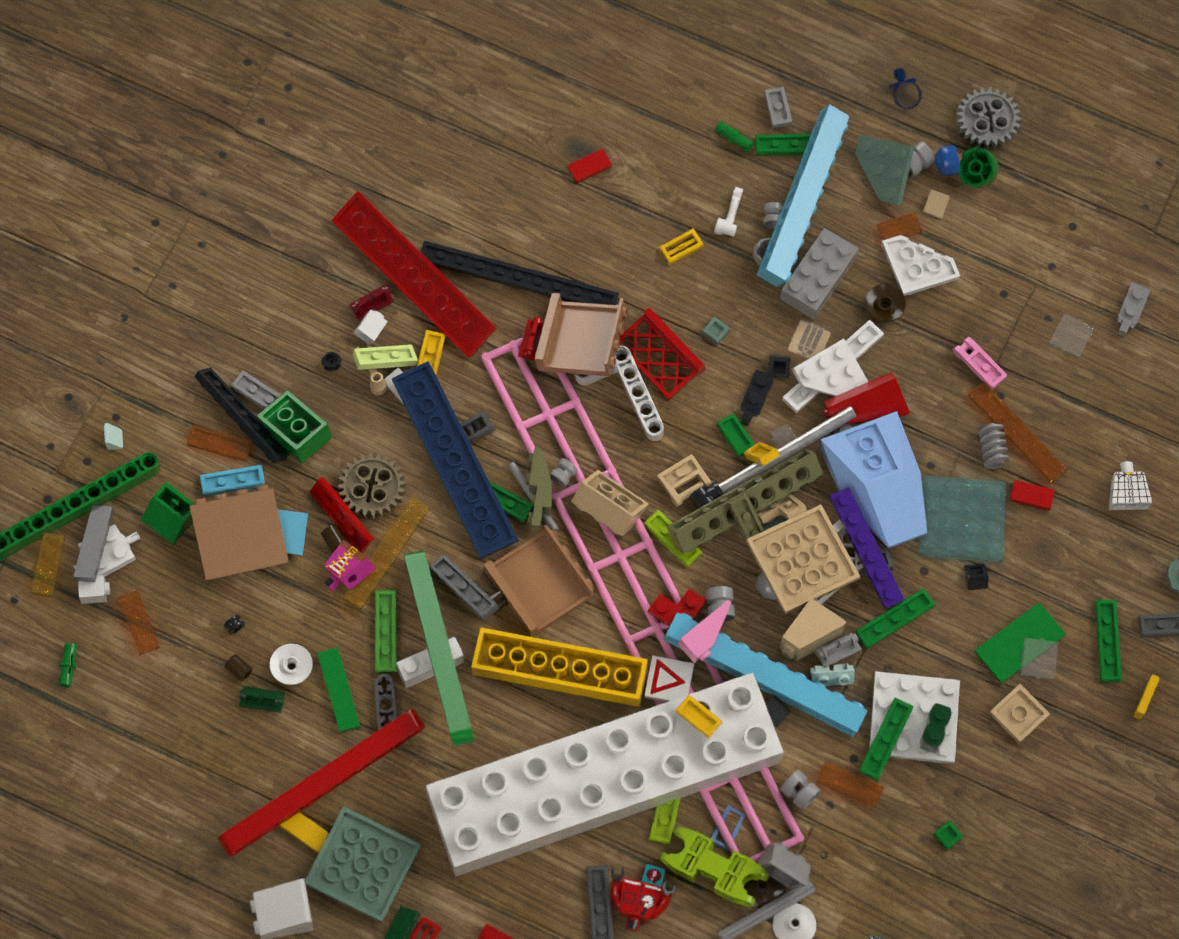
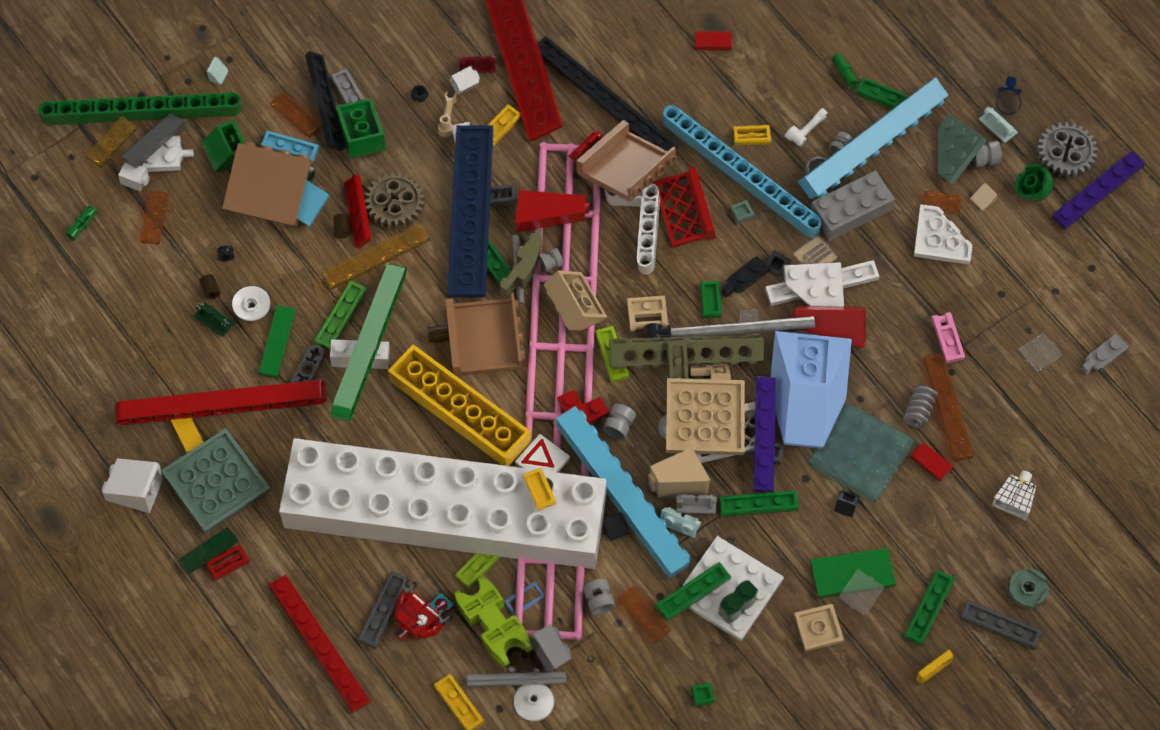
camera: 30 degrees right, 5 degrees down
dark pink torso [324,540,376,592] -> none
yellowish green plate [353,345,418,370] -> none
dark grey tile [429,554,499,622] -> none
bright pink slope [678,600,731,663] -> none
yellow tile [744,442,780,466] -> none
light grey plate [764,87,793,128] -> none
dark brown dish [865,284,906,322] -> none
blue hair [935,145,960,176] -> none
none -> red slope [515,190,590,232]
none -> medium azure beam [663,105,822,238]
none -> light aqua hinge [979,107,1018,143]
none -> dark purple plate [1052,151,1145,230]

